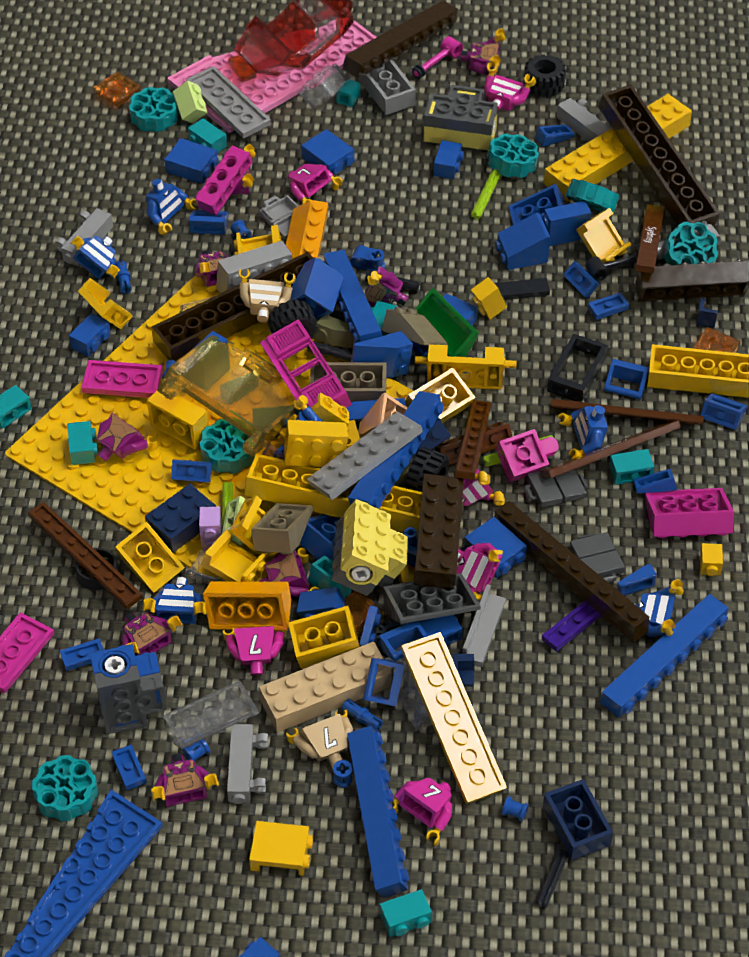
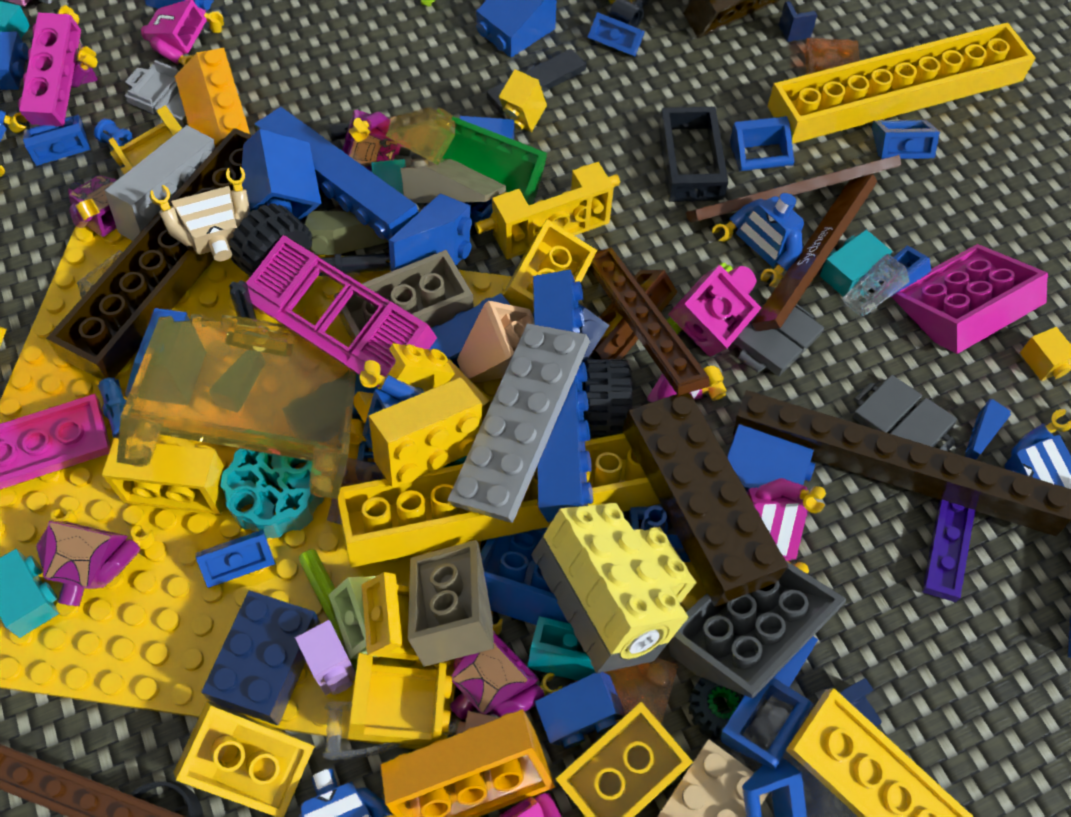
camera: 30 degrees left, 10 degrees up
blue piece [350,245,385,271] -> none
blue plate [359,606,382,647] -> none
light grey panel [463,584,506,667] -> none
blue plate [588,292,629,320] -> none
none -> black axle [229,280,261,344]
none -> clear yellow slope [386,107,455,165]
none -> clear slope [842,254,910,318]

